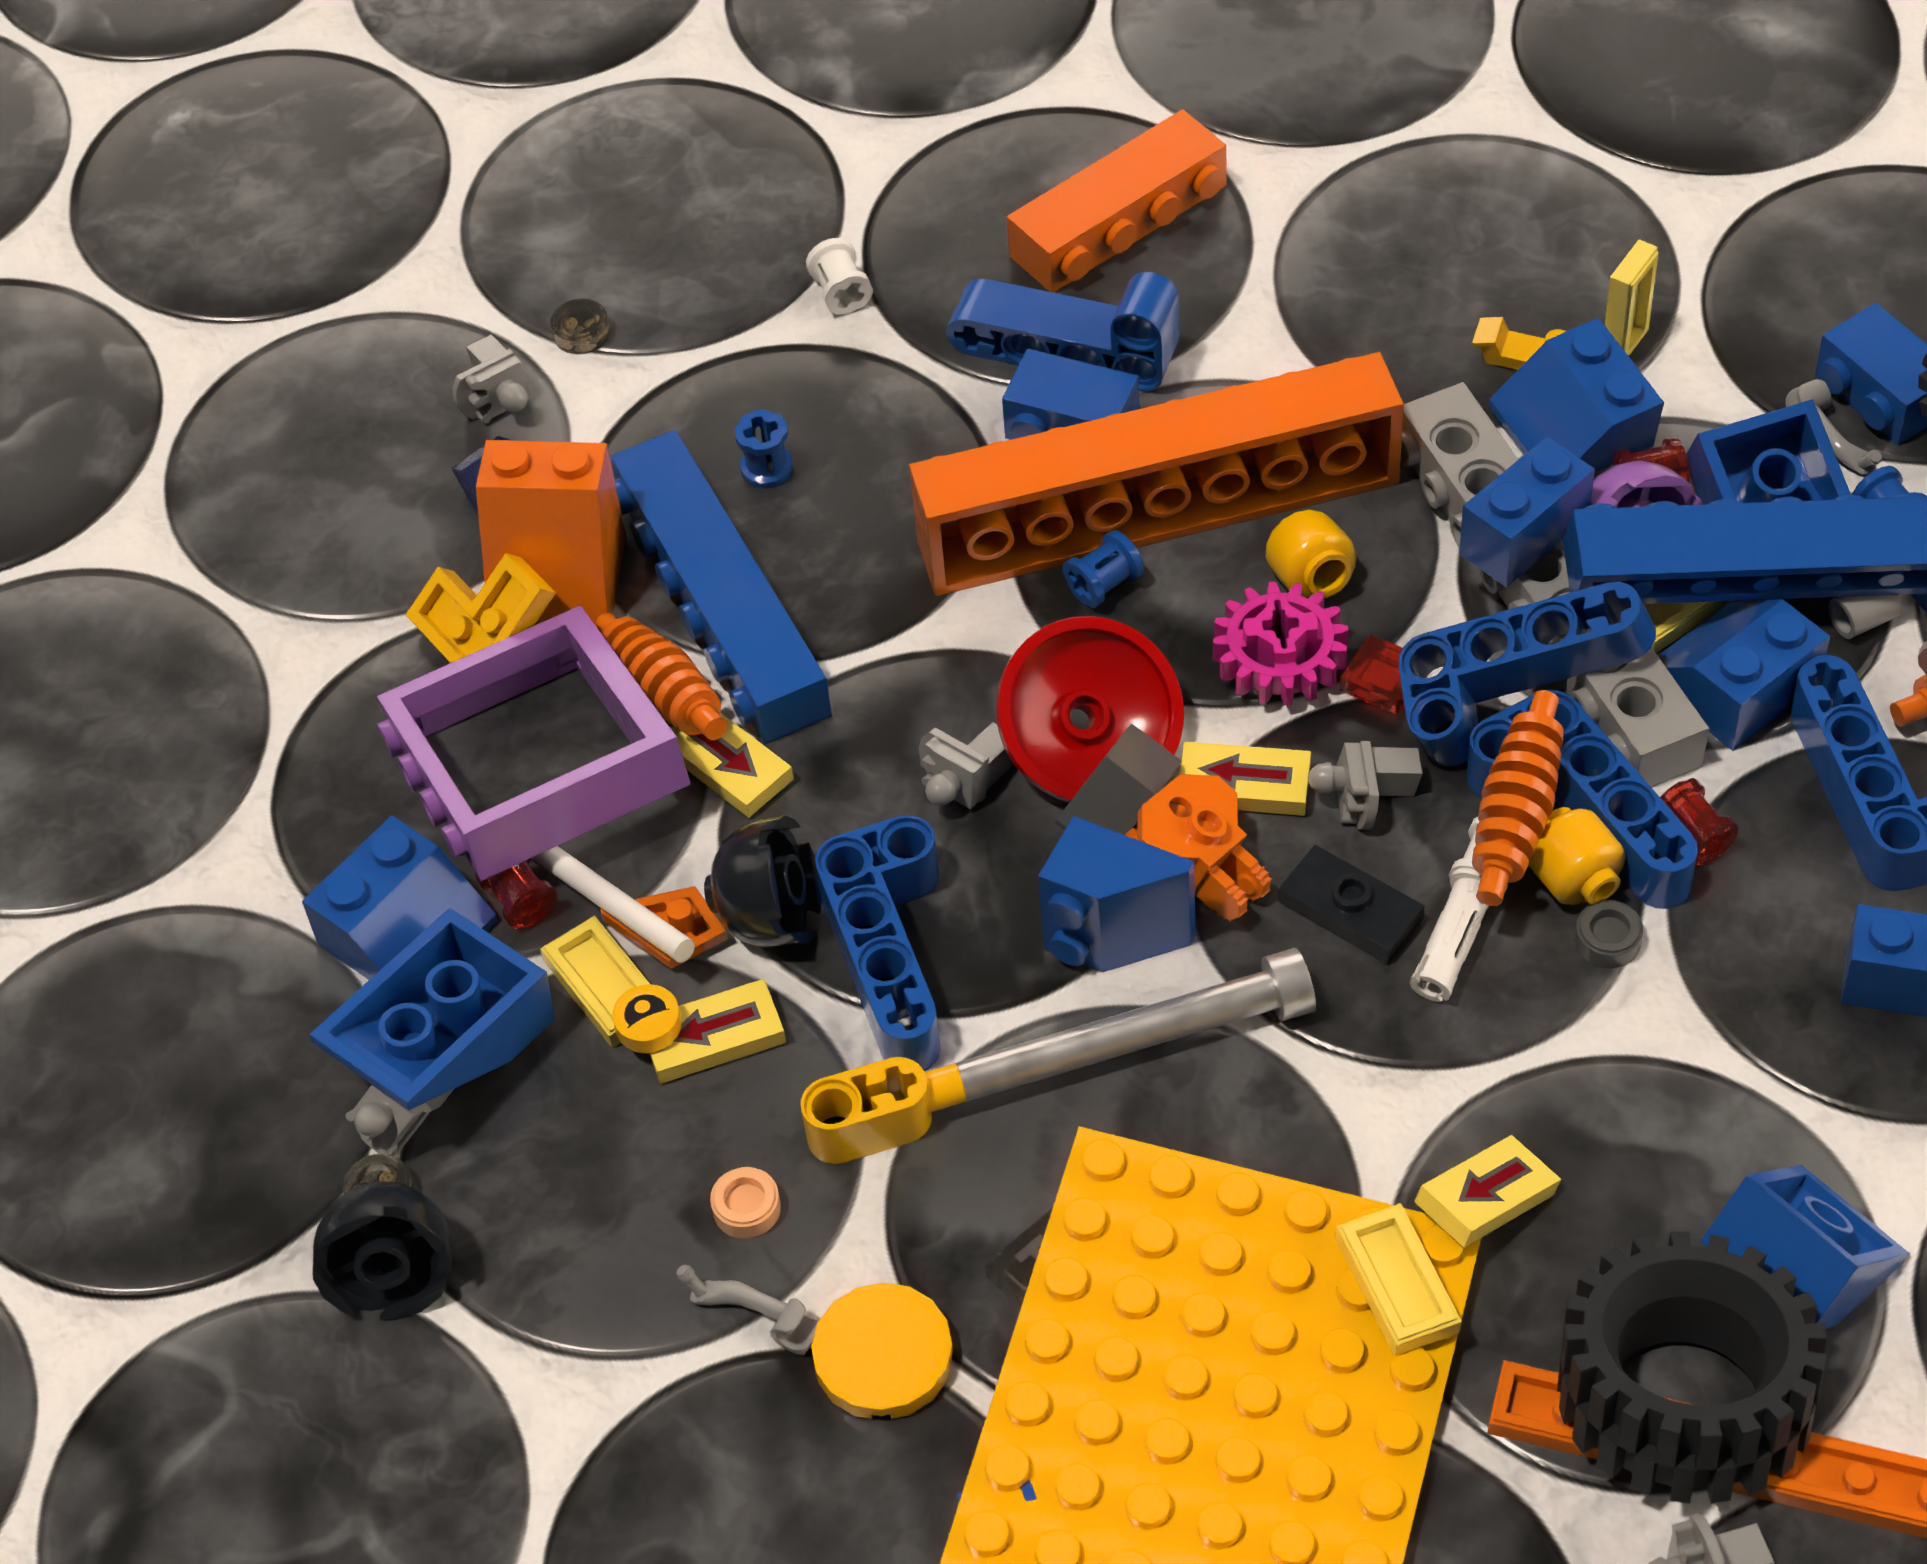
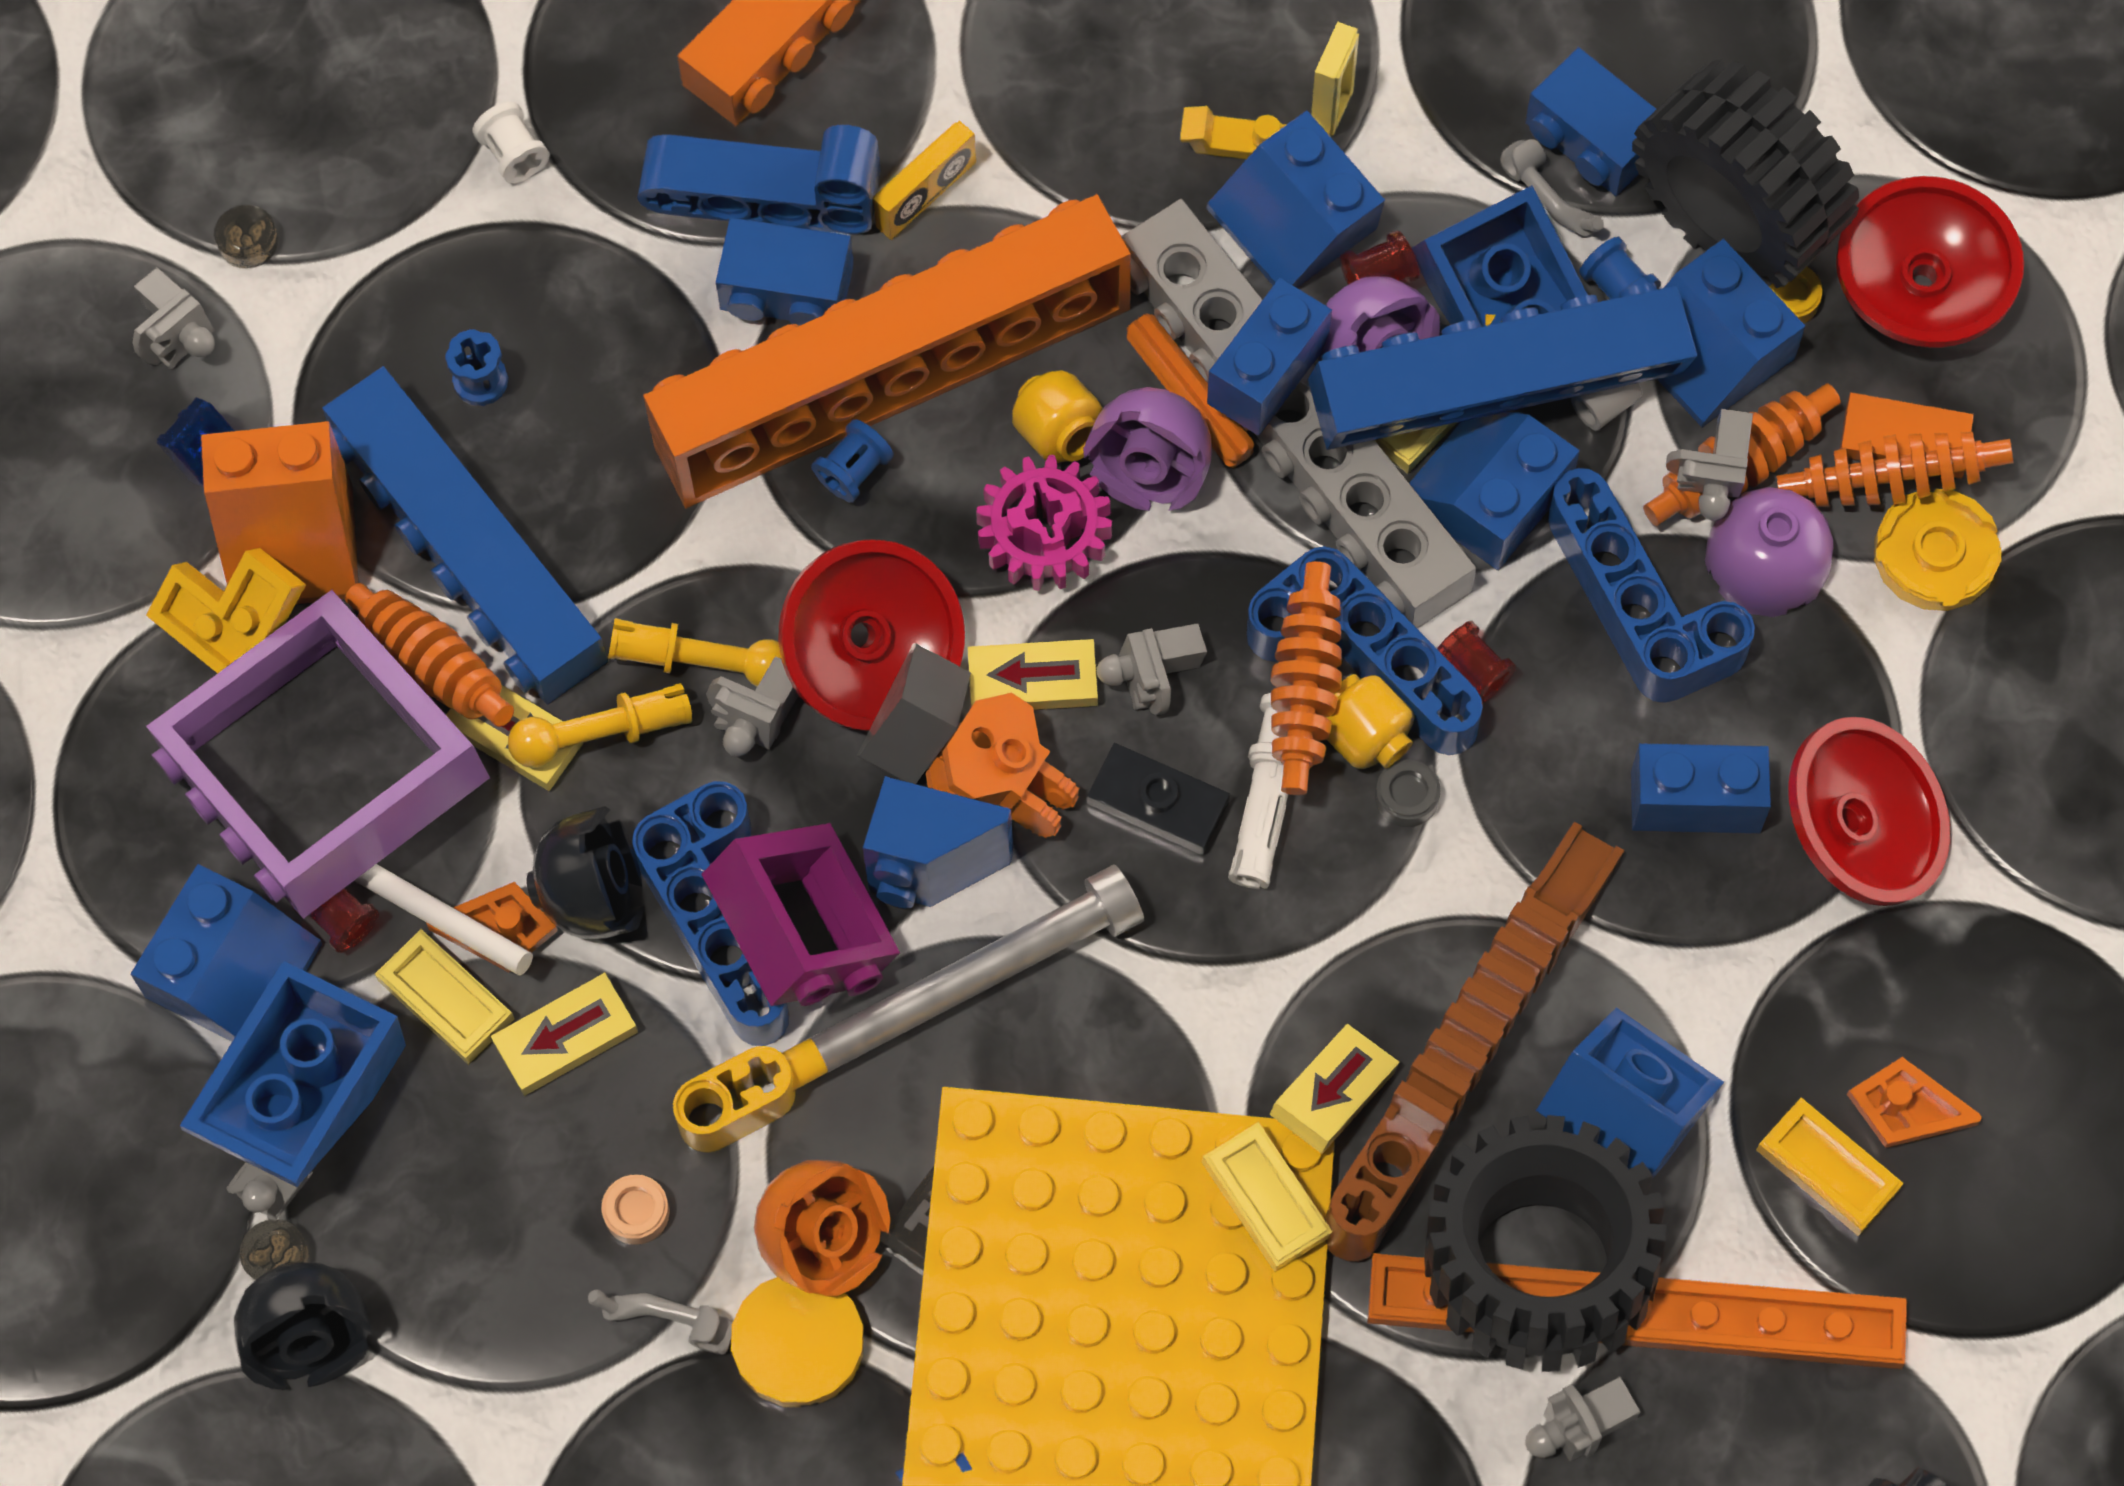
camera: 15 degrees left, 15 degrees up
yellow tile [612,984,682,1053] -> none
clear red tile [1340,634,1404,714] -> none
blue beam [1398,581,1656,767] -> none
none -> yellow pin [508,683,692,768]
none -> yellow pin [608,618,781,687]
none -> magenta window [701,823,900,1006]
none -> orange cylinder [754,1160,891,1296]
none -> yellow tile [873,120,976,240]
none -> medium lavender cylinder [1083,387,1212,511]
none -> orange axle [1127,313,1254,467]
none -> dark orange piece [1325,821,1624,1261]

